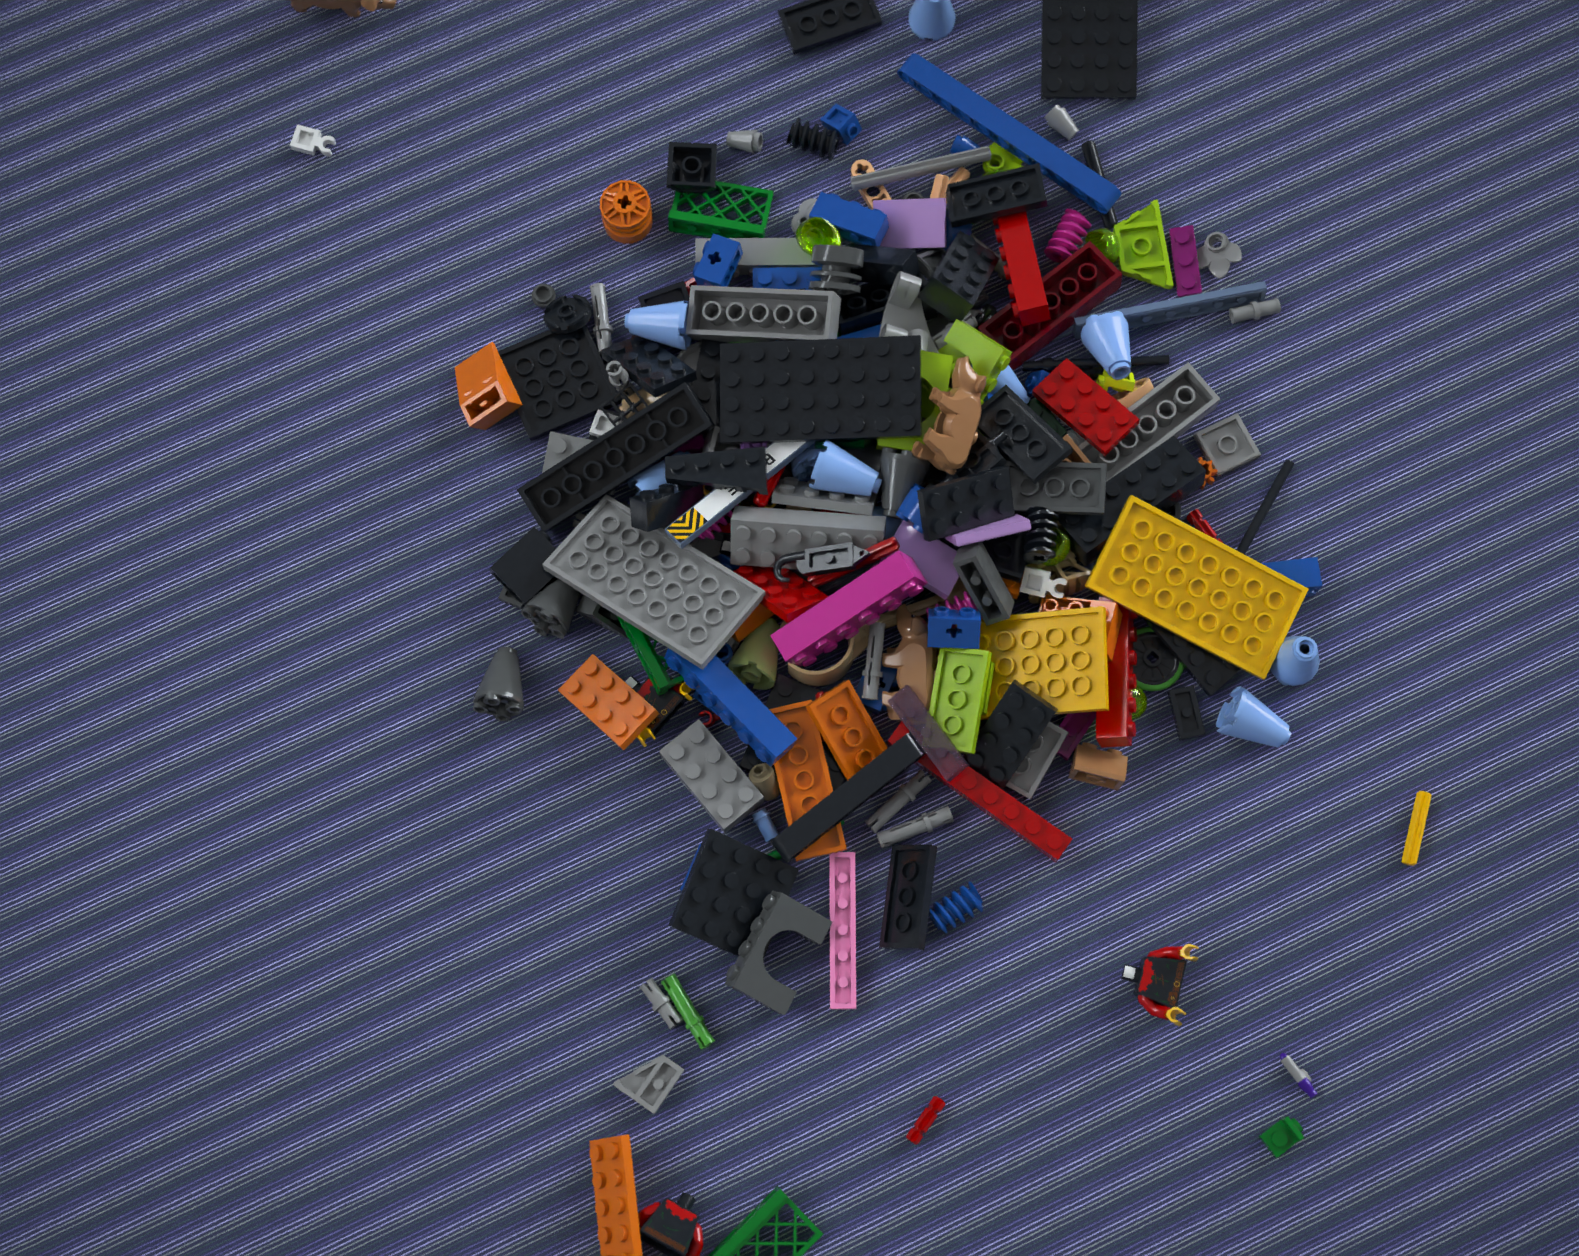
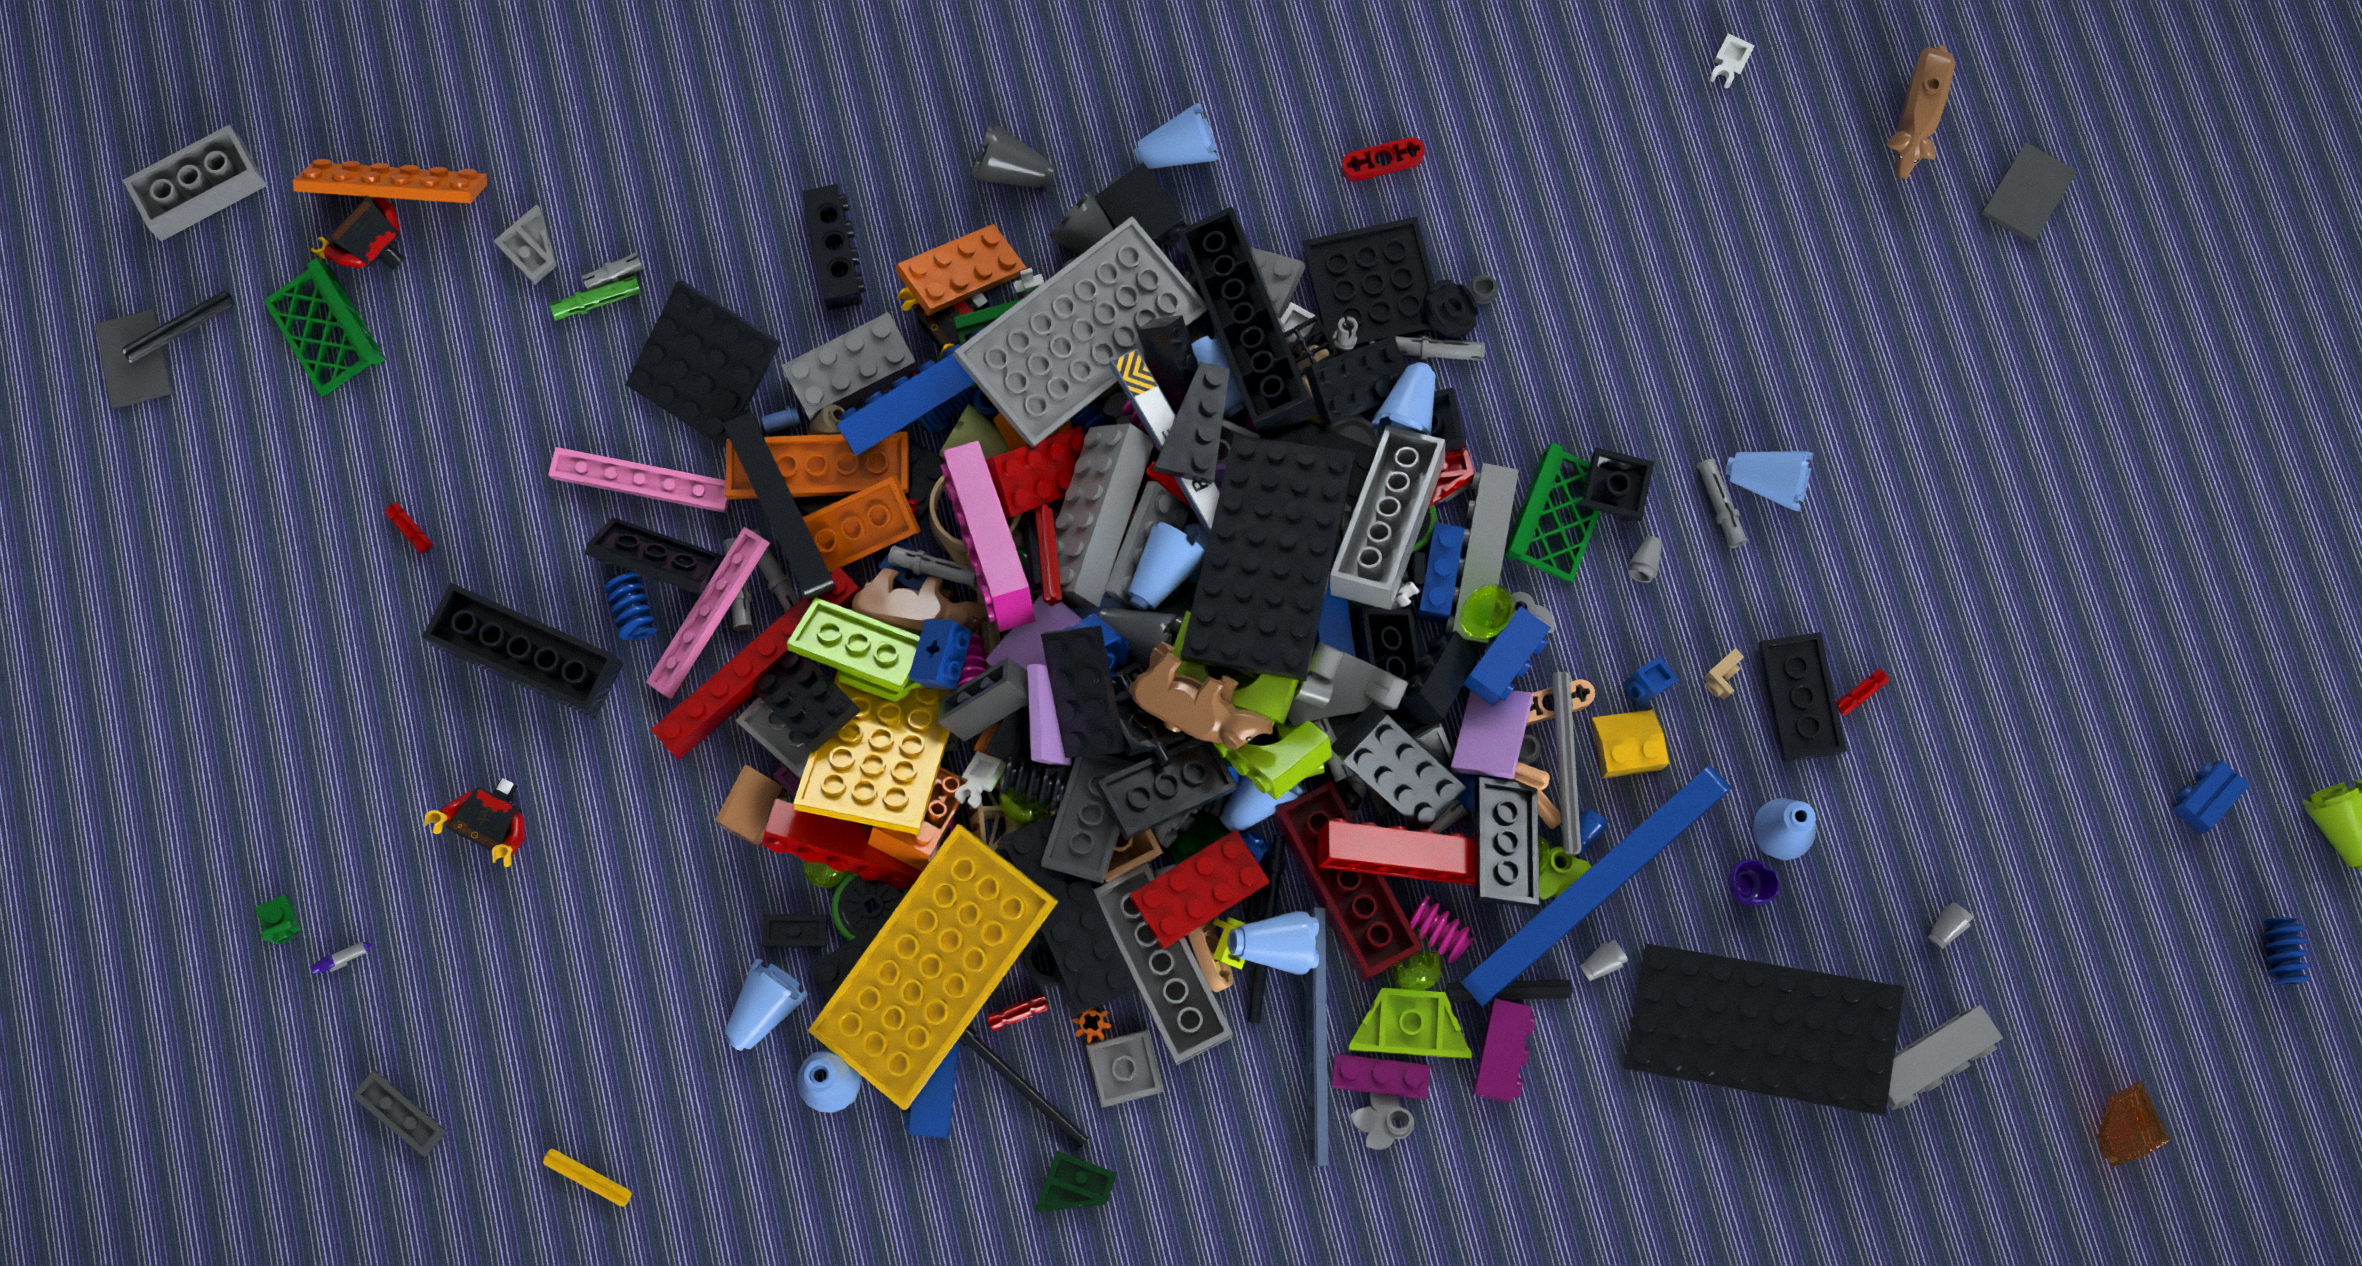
camera: 100 degrees right, 0 degrees up
orange slope [455,342,523,430] -> none
orange wheel [600,180,653,244] -> none
blue brick [693,233,743,287] -> none
dark grey arch [724,891,832,1016] -> none
plate [773,542,871,583] -> none
black piece [786,117,839,161] -> none
dark grey wheel [809,245,864,296] -> none
tile [888,685,969,782] -> none
light grey pin [1229,298,1281,324] -> none
none -> dark grey plate [351,1070,447,1157]
none -> black brick [422,583,623,719]
none -> bright pink plate [646,526,770,699]
none -> black brick [802,184,866,310]
none -> white plate [1013,268,1044,300]
none -> dark green wing [1035,1151,1118,1212]
none -> light blue cone [1134,103,1219,169]
none -> red beam [1341,137,1425,182]
none -> magenta brick [1472,998,1535,1104]
none -> yellow slope [1591,709,1669,779]
none -> light grey pin [1696,458,1748,549]
none -> tan bracket [1703,648,1744,700]
none -> light blue cone [1725,451,1813,511]
none -> dark purple hair [1727,859,1780,906]

